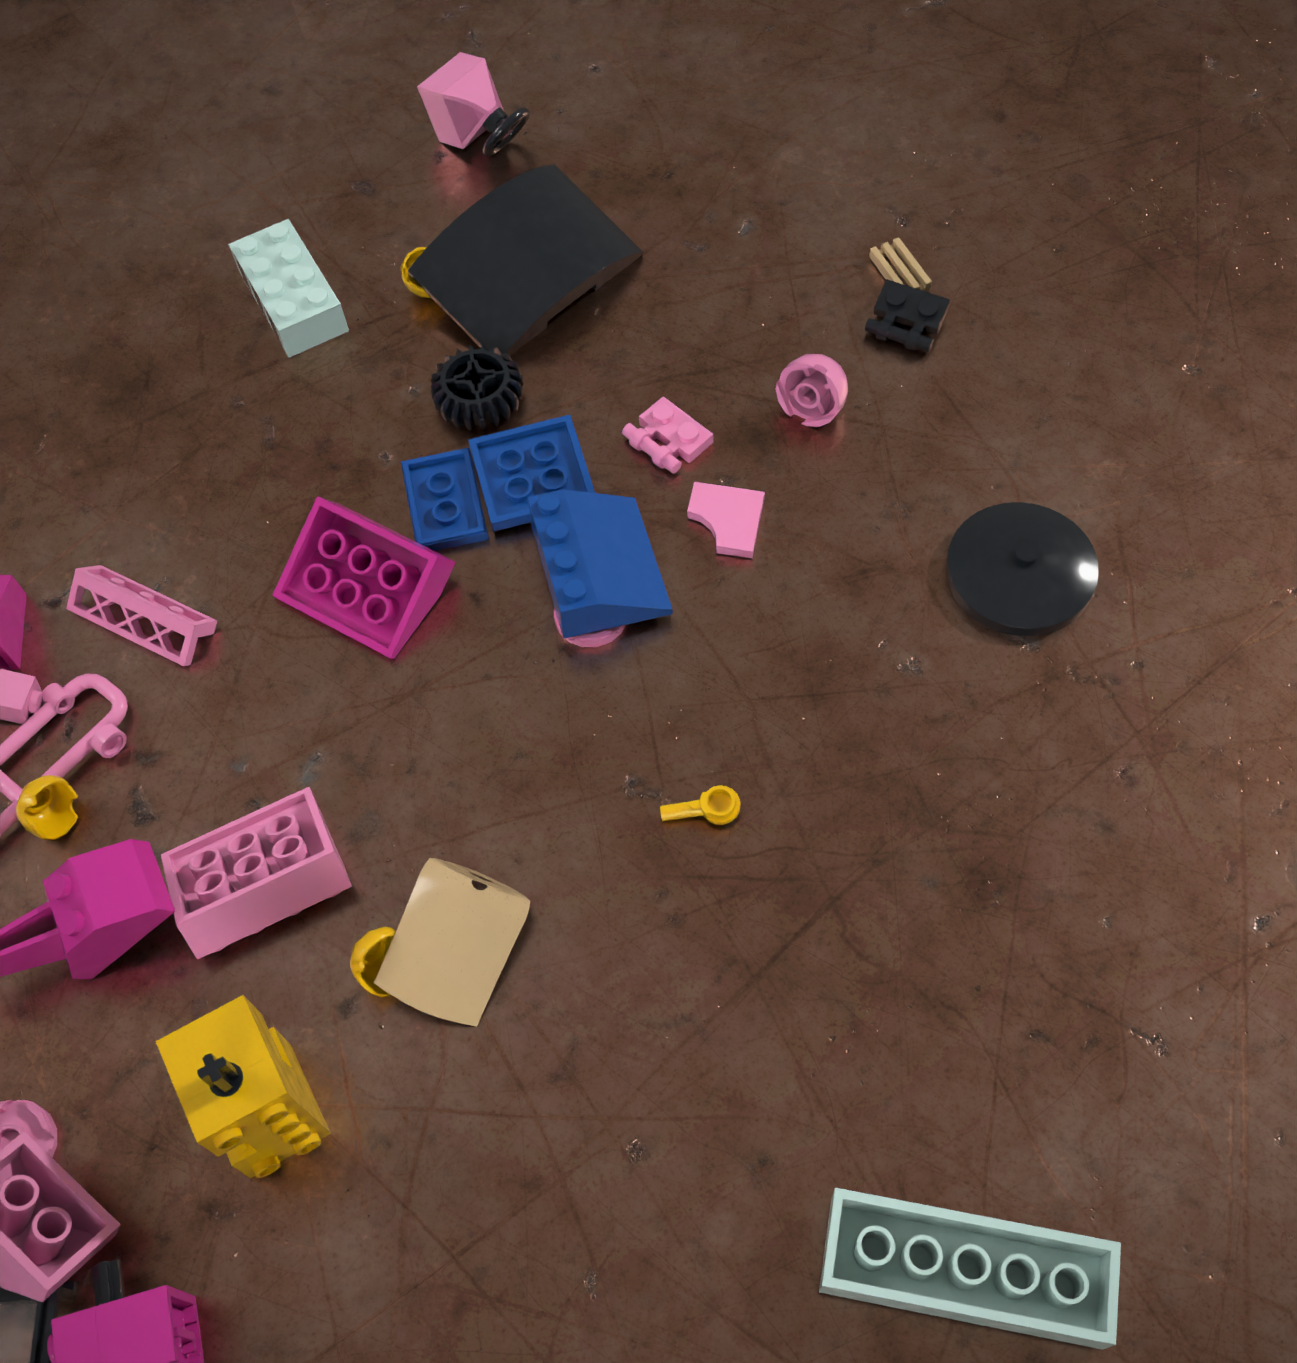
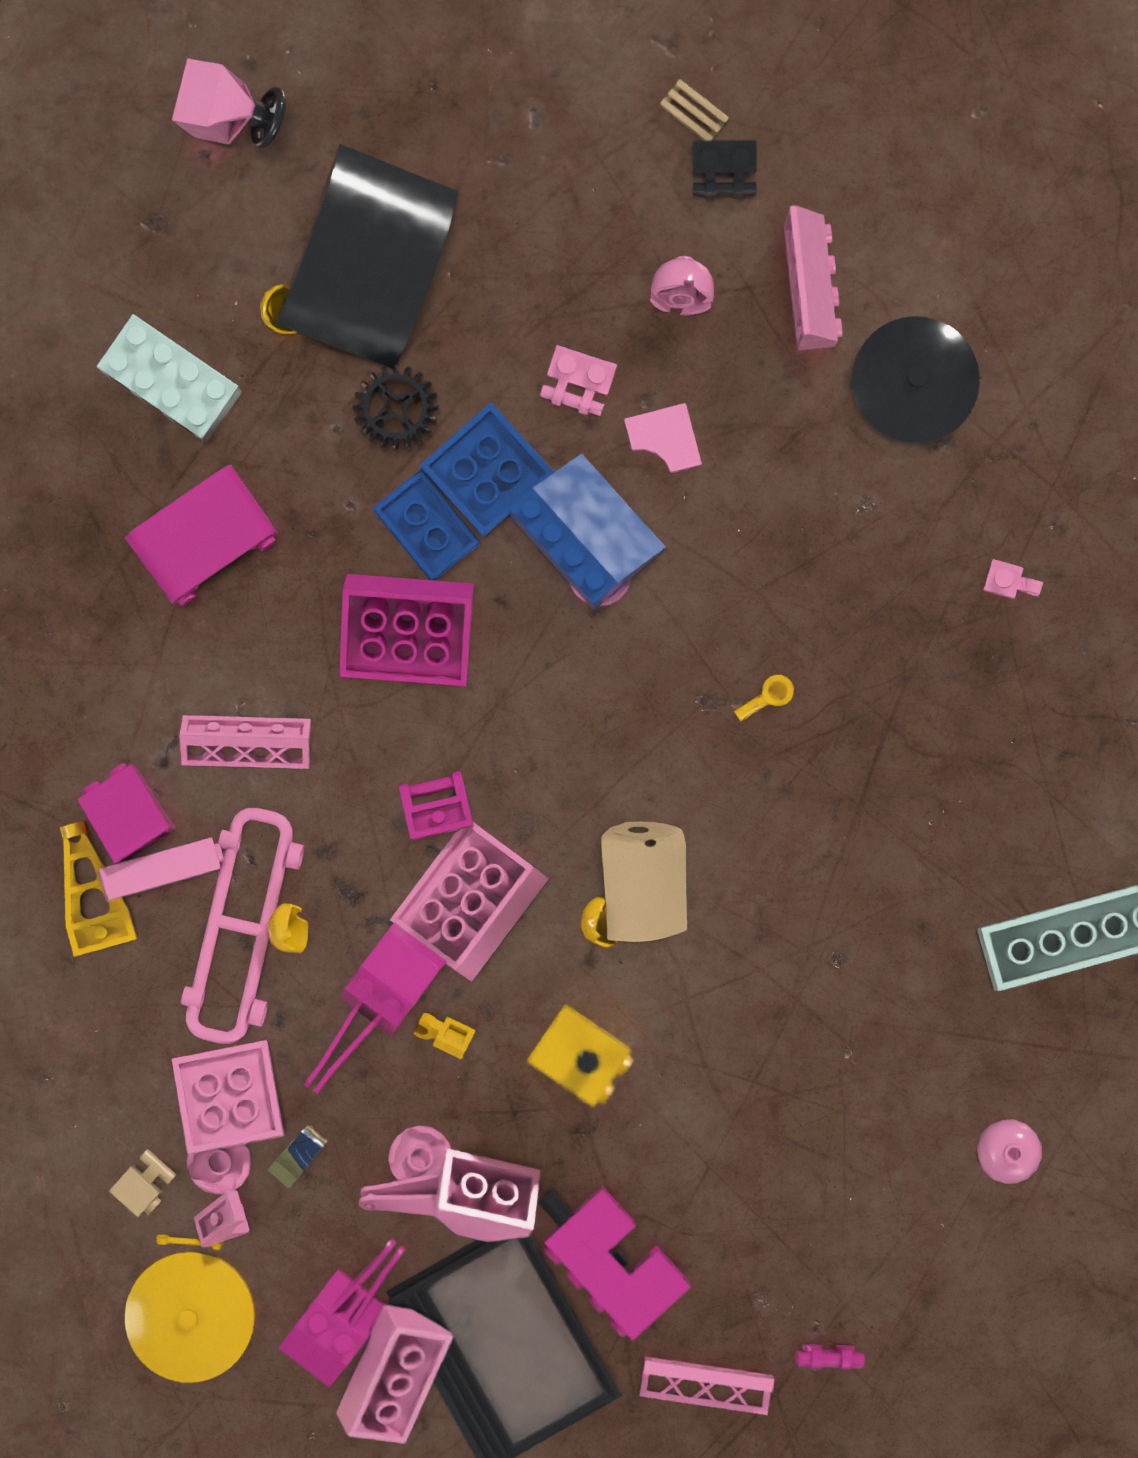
camera: 30 degrees left, 25 degrees up
none -> dark pink windscreen [125,465,279,606]
none -> dark pink plate [398,771,474,841]
none -> yellow plate [414,1013,476,1060]
none -> bright pink slope [784,206,842,350]
none -> bright pink plate [983,559,1043,600]

